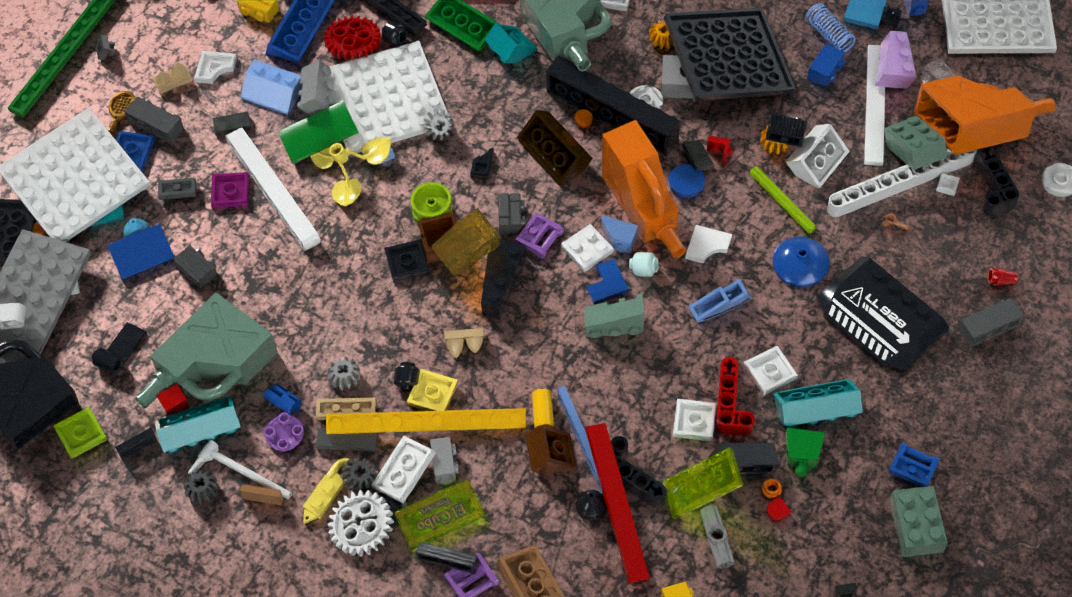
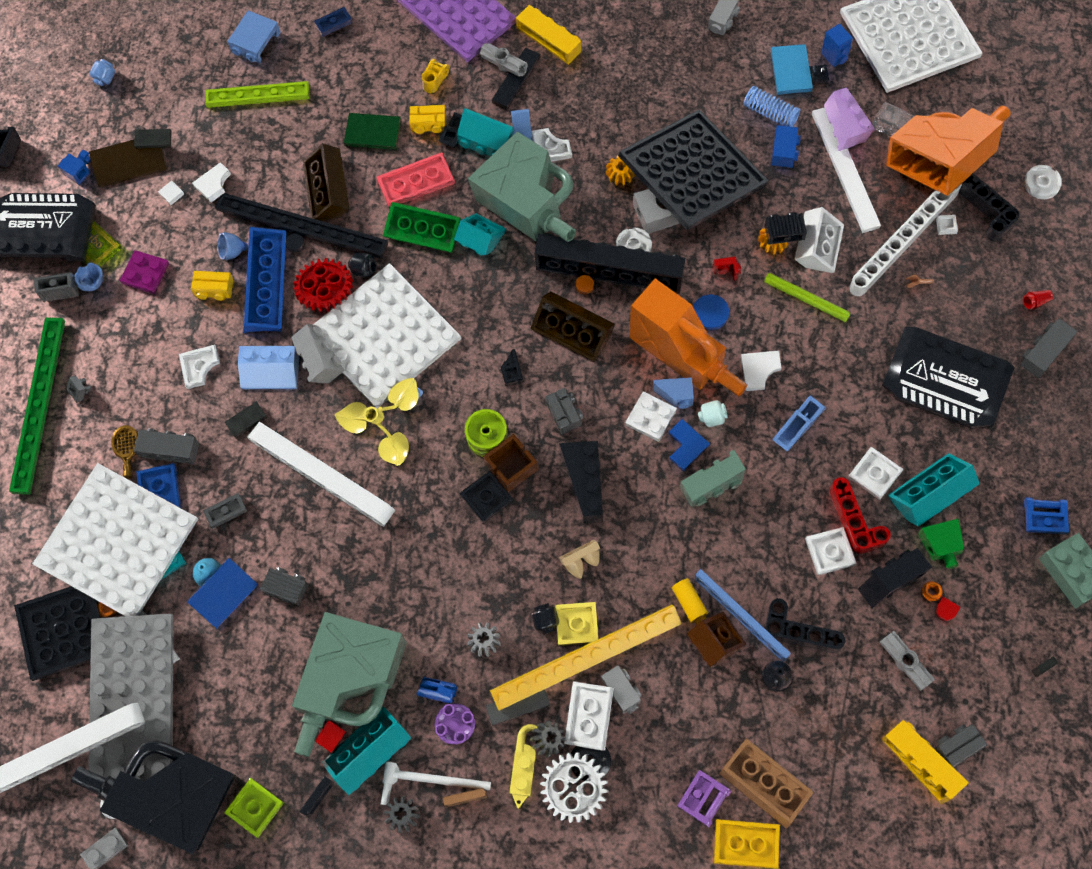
camera: 20 degrees left, 10 degrees up
black door [92,322,147,375] -> none
tan tile [152,62,192,94] -> none
magenta tile [211,172,250,208] -> none
green slope [278,101,359,164] -> none
tan plate [316,397,376,420] -> none
clear neon green tile [394,479,485,550] -> none
black piece [415,542,480,574] -> none
light grey gear [423,109,454,140] -> none
clear yellow slope [431,208,500,276] -> none
medium lavender plate [515,213,564,259] -> none
red tile [585,423,650,584] -> none
clear neon green tile [662,447,744,519] -> none
pearl dark grey tile [682,140,713,171] -> none
blue dish [772,237,830,287] -> none
sand green brick [884,116,947,170] -> none

